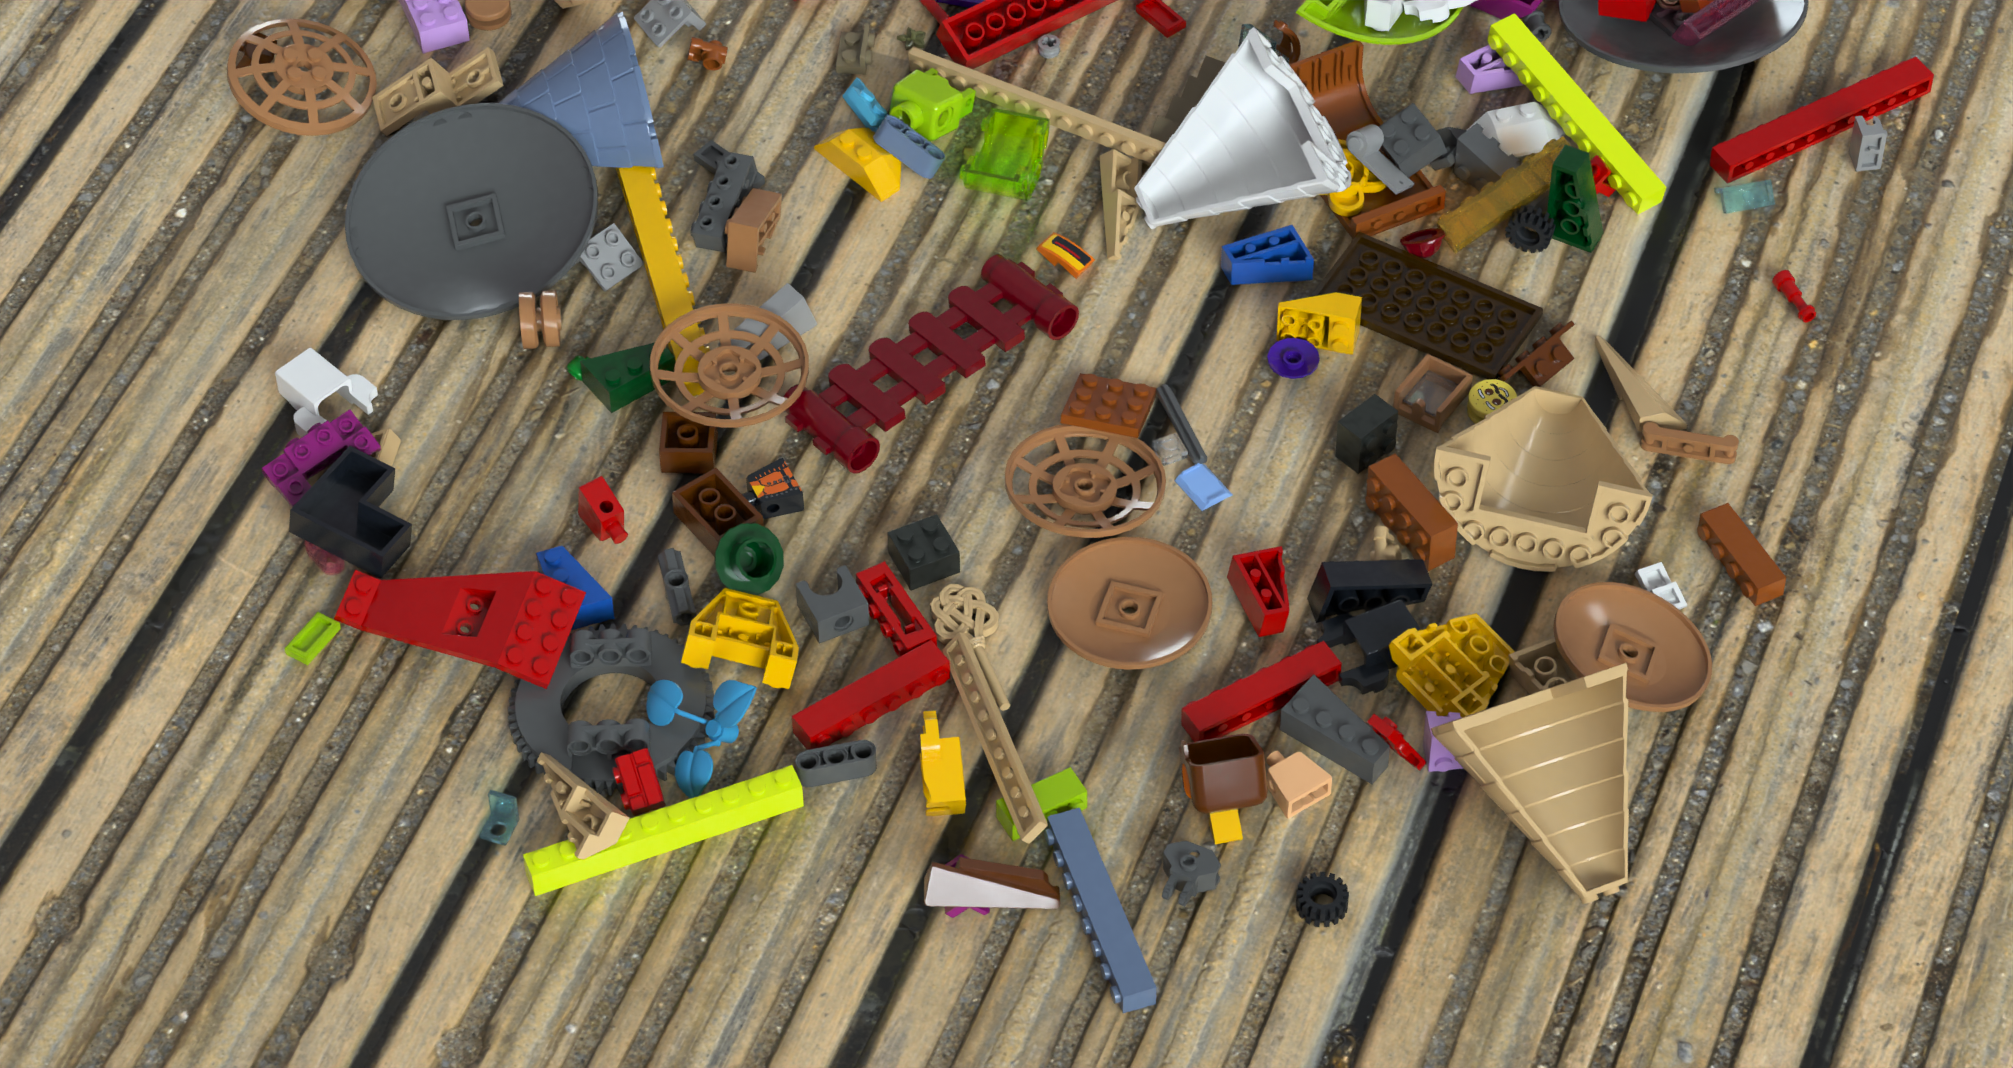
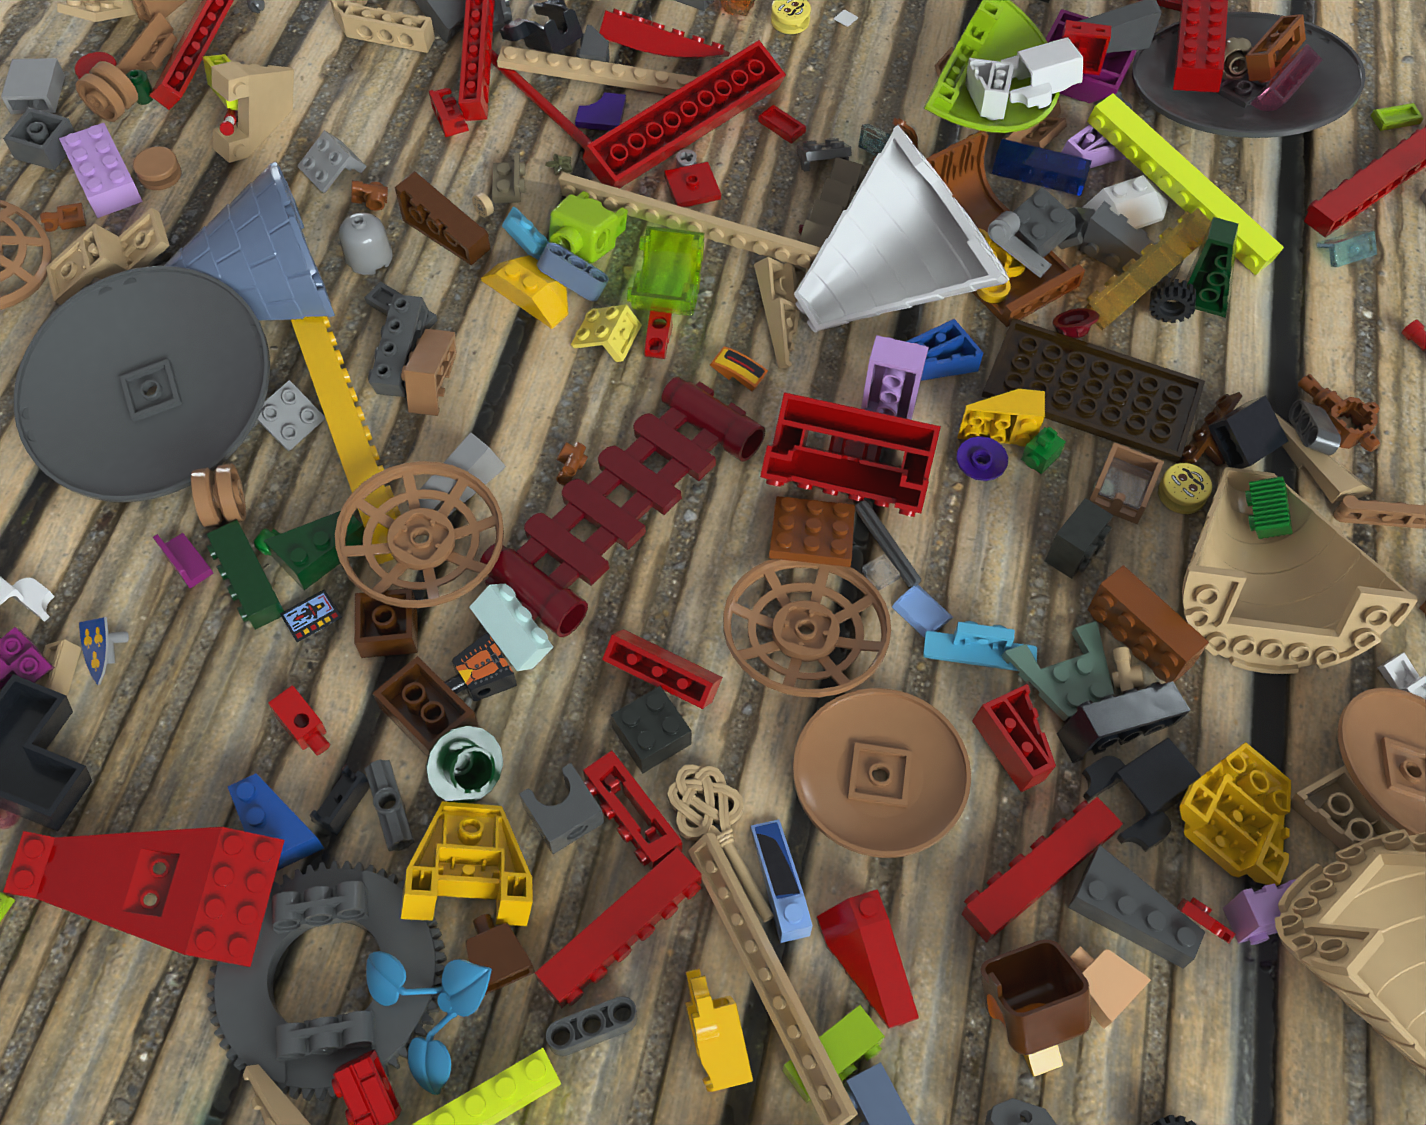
camera: 10 degrees left, 10 degrees up
none -> dark orange plate [40,203,86,232]
none -> shield [79,617,129,685]
none -> magenta panel [153,533,214,588]
none -> dark green brick [207,520,284,630]
none -> piece [280,589,342,642]
none -> black hinge [310,765,370,835]
none -> light grey cylinder [339,212,393,275]
none -> reddish brown wedge [395,171,491,266]
none -> reddish brown torso [466,914,535,995]
none -> light aqua brick [469,584,553,671]
none -> tan tile [472,192,494,218]
none -> dark orange plate [556,442,588,486]
none -> light yellow bracket [571,304,642,362]
none -> red brick [602,629,723,709]
none -> red leg [645,311,673,359]
none -> red plate [664,162,721,208]
none -> slope [750,819,813,943]
none -> red wedge [760,392,941,517]
none -> dark grey piece [797,138,852,172]
none -> red wedge [816,889,919,1029]
none -> lavender brick [861,335,929,420]
none -> medium azure bracket [923,621,1037,671]
none -> clear blue brick [992,139,1092,196]
none -> sand green wing [1001,621,1114,721]
none -> medium nougat bracket [1002,98,1067,159]
none -> green brick [1021,427,1066,474]
none -> black brick [1208,395,1288,469]
none -> green brick [1245,476,1293,539]
none -> dark grey beam [1288,399,1341,456]
none -> dark orange piece [1298,374,1381,452]
none -> lime tile [1370,103,1424,131]

